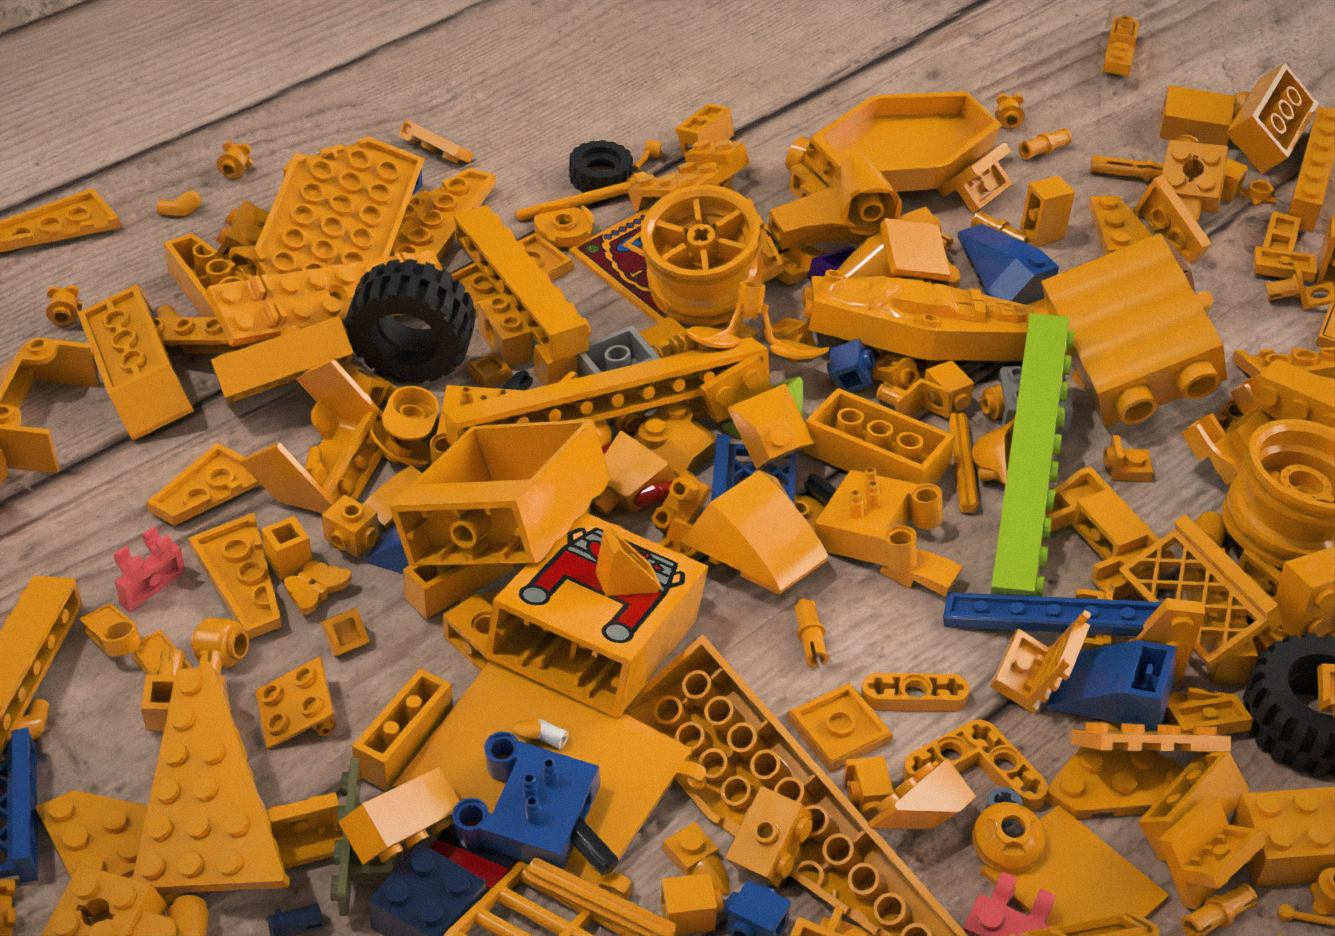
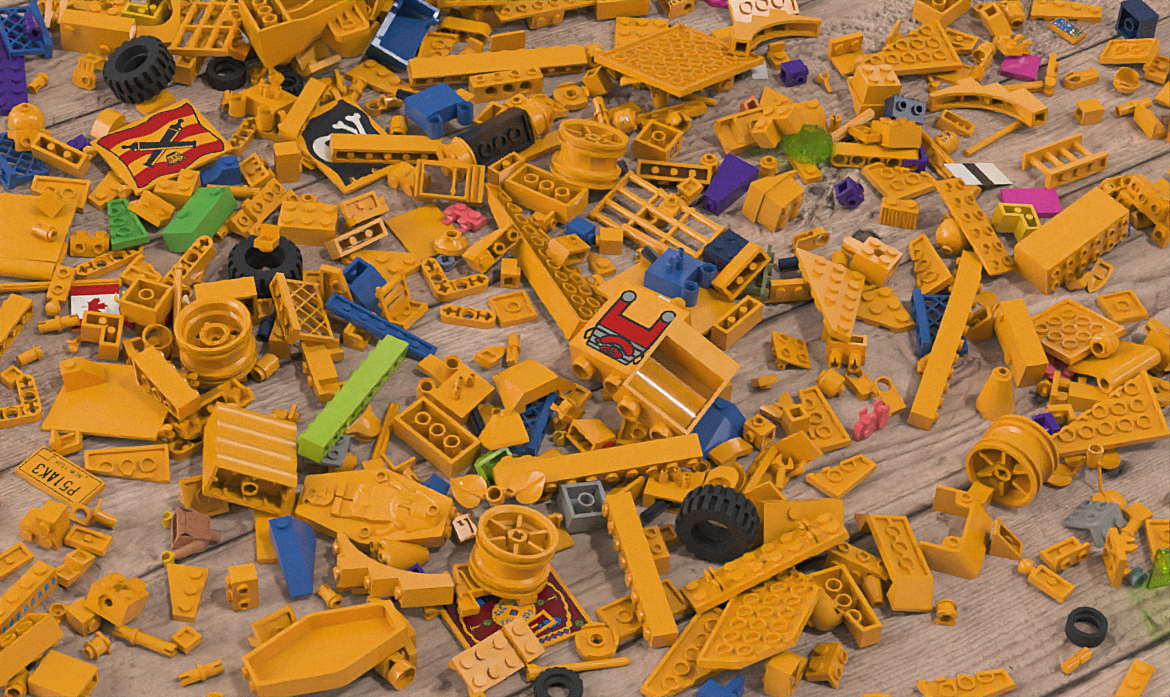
camera: 170 degrees left, 0 degrees up
light orange slope [596,526,662,596] -> none
light orange cone [840,153,902,236] -> none
light orange tile [880,218,951,281] -> none
light orange pin [971,210,1031,244] -> none
light orange wing [1071,722,1231,752] -> none
light orange wing [1132,175,1212,264] -> none
none -> light orange plate [171,625,203,654]
none -> light orange plate [473,346,505,369]

